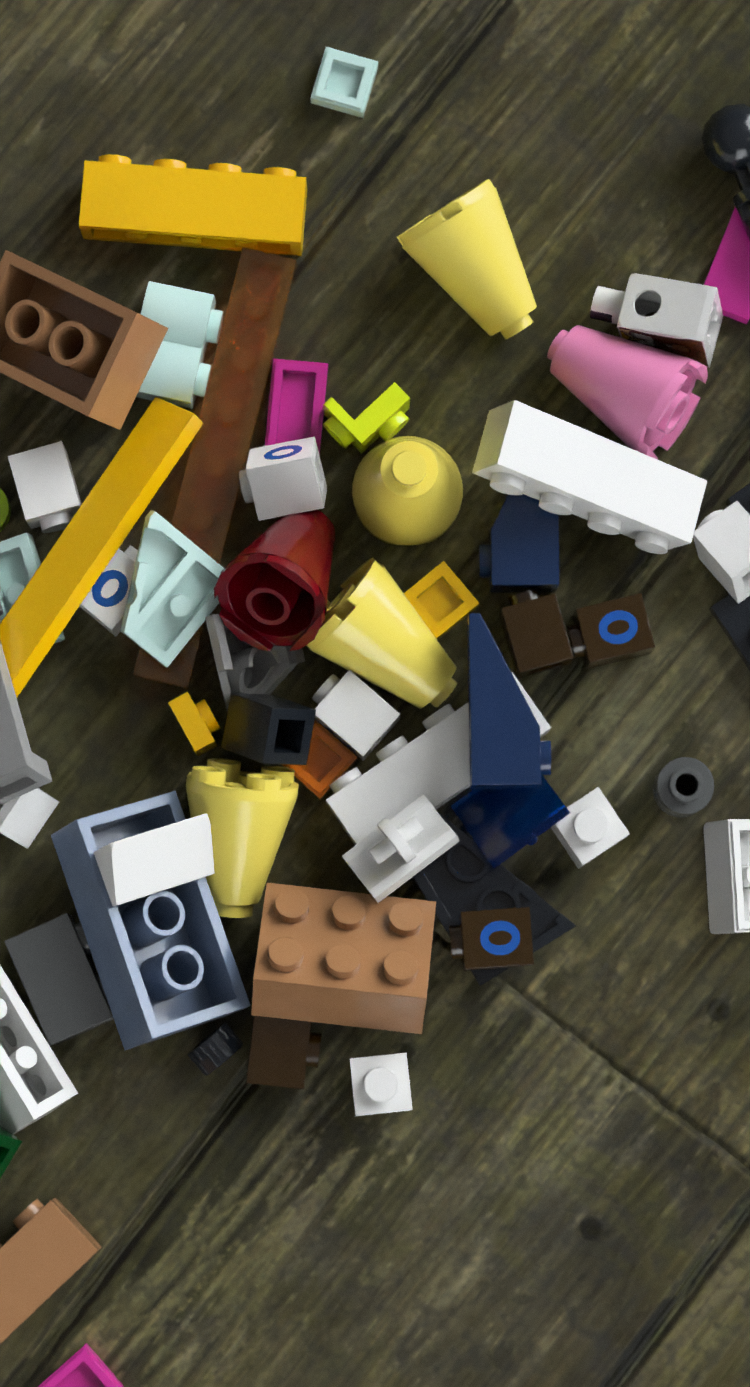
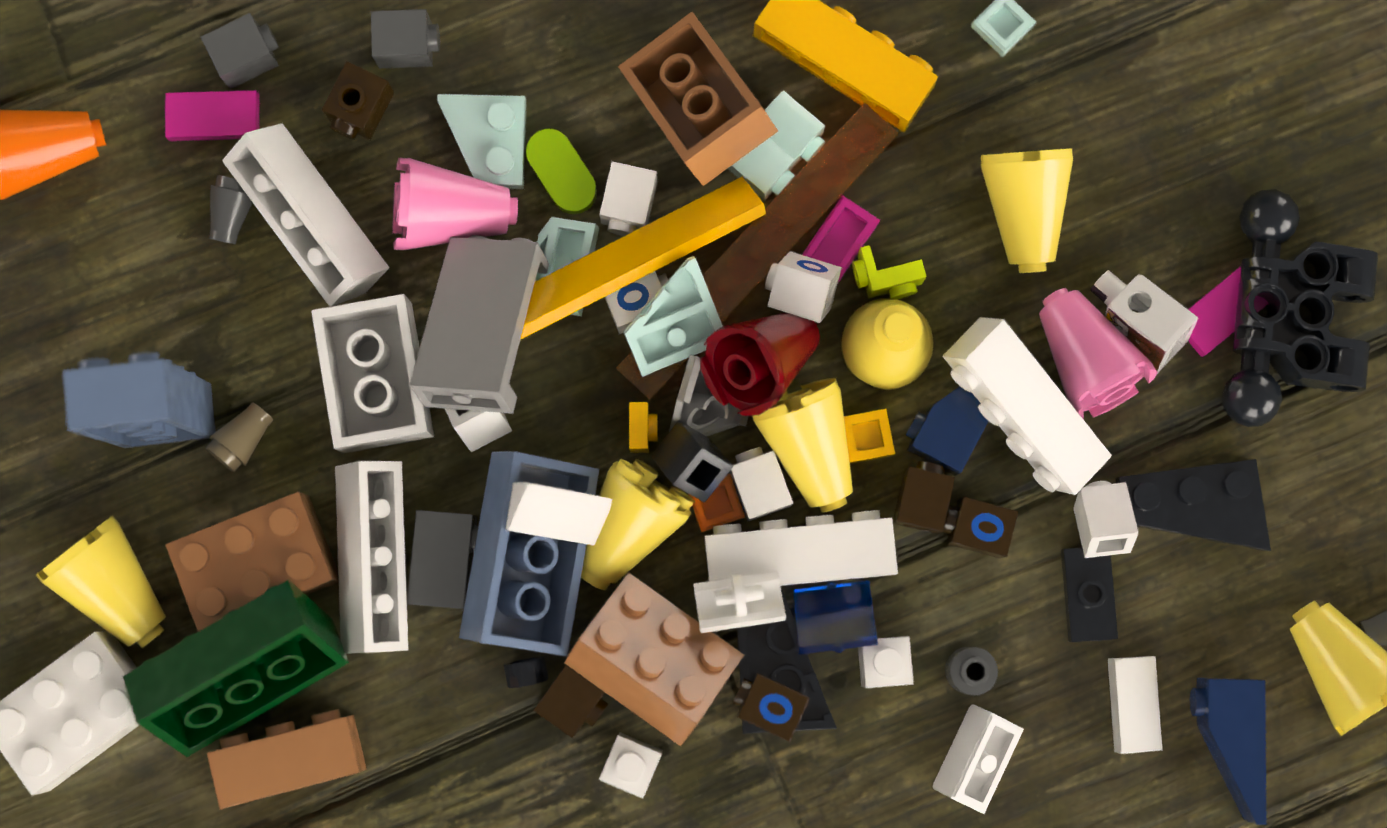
camera: 30 degrees right, 0 degrees up
dark blue slope [467,613,551,790] -> none

